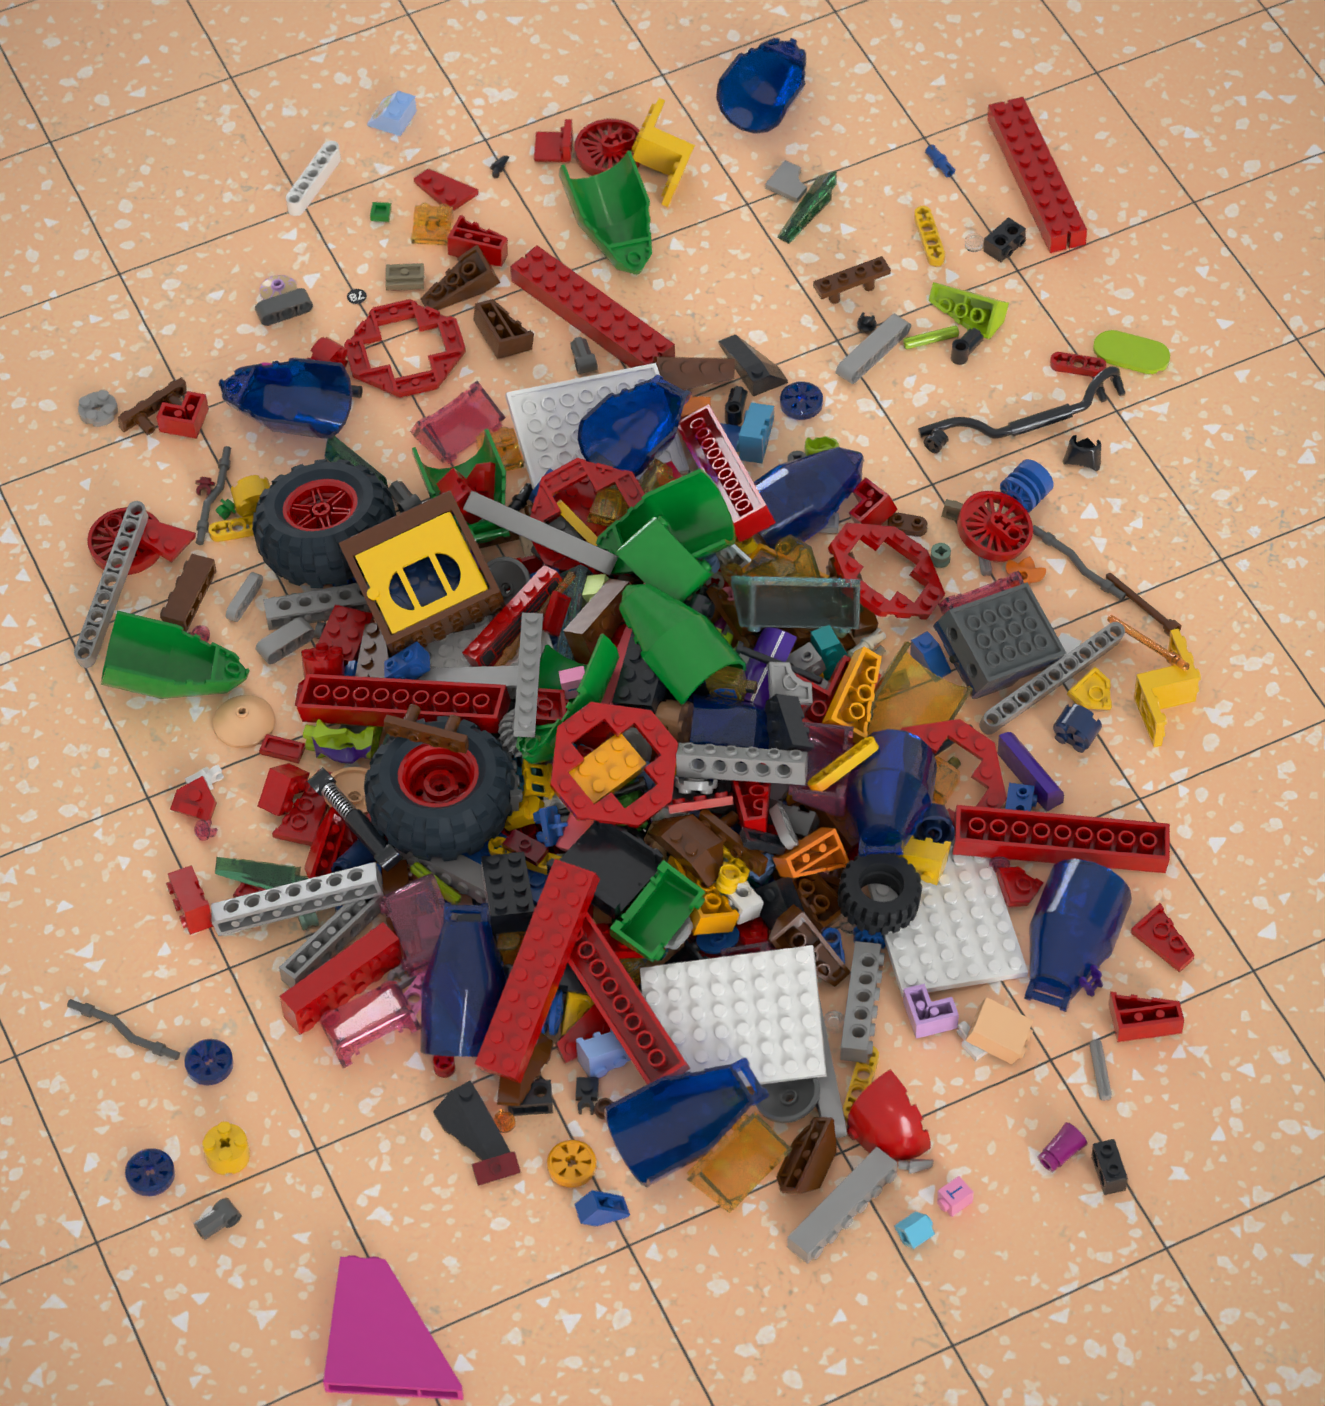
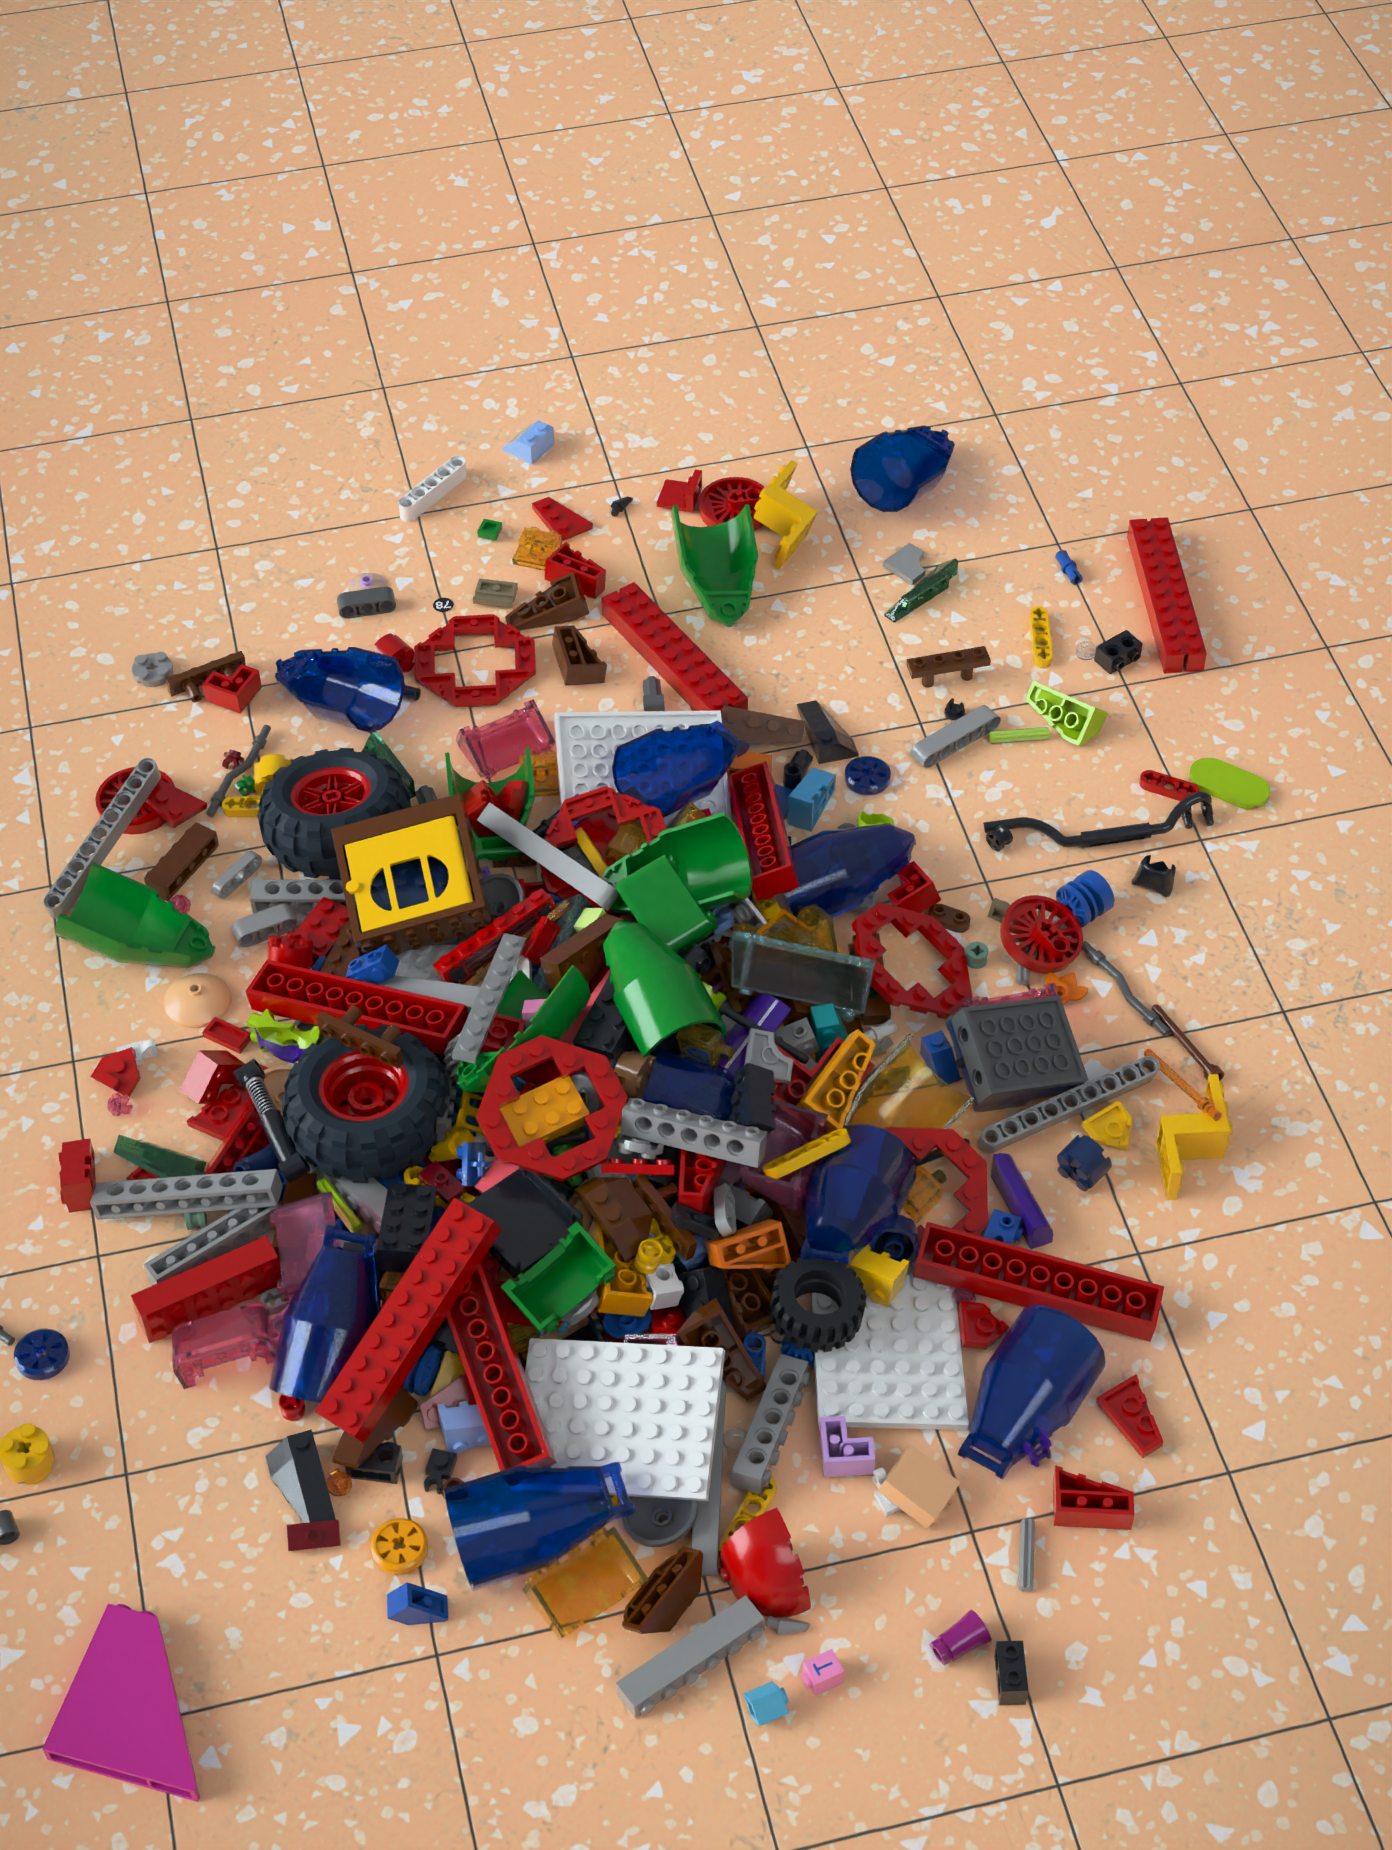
camera: 10 degrees right, 5 degrees down
black piece [951,328,983,365] -> none

